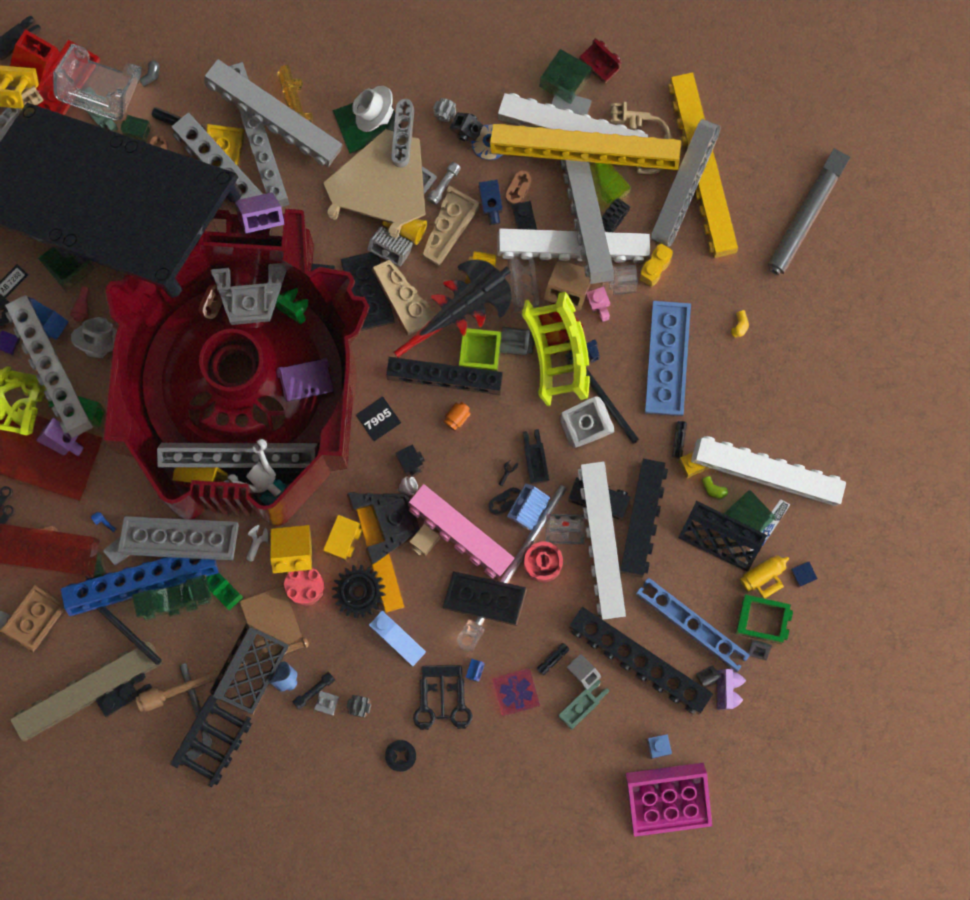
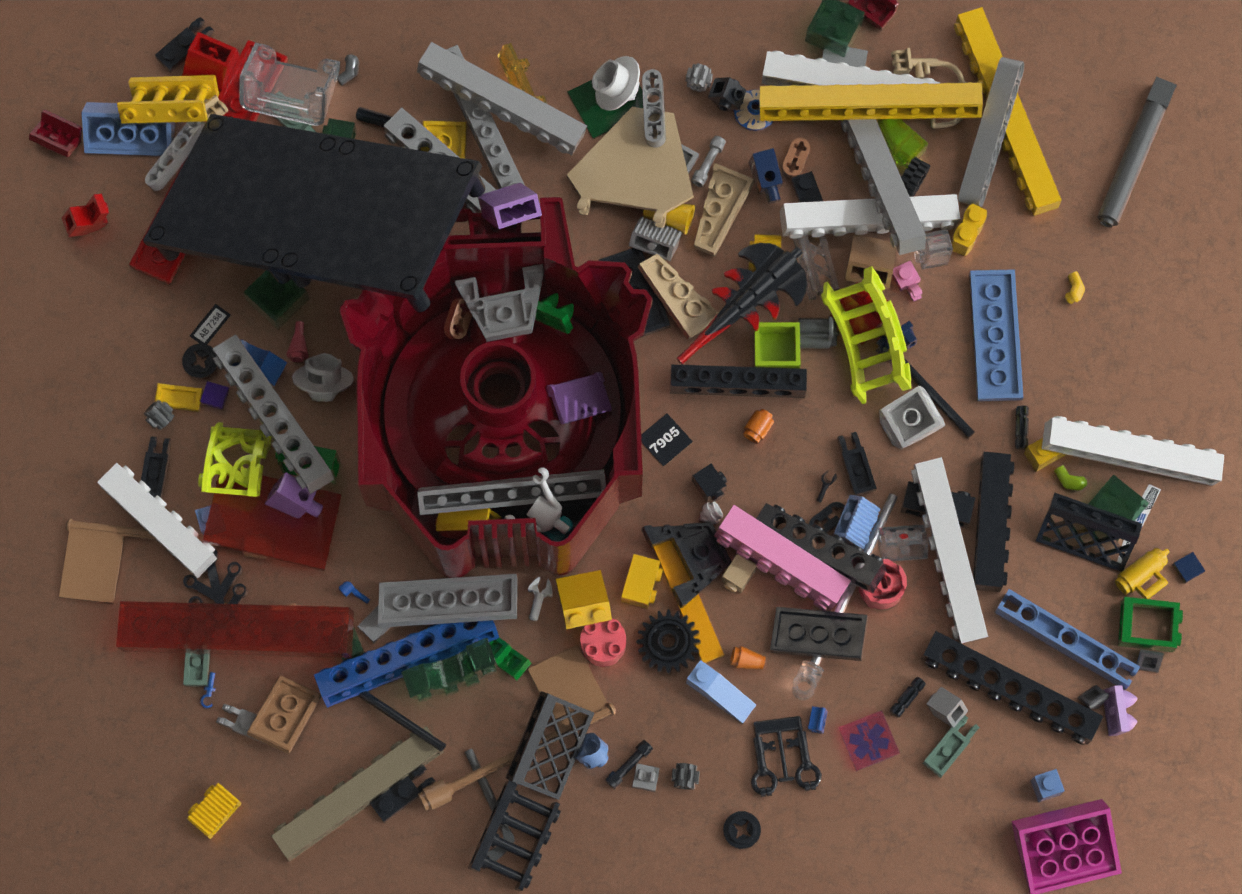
camera: 10 degrees left, 5 degrees down
none -> orange cone [730,646,766,670]
none -> black brick [756,503,887,594]

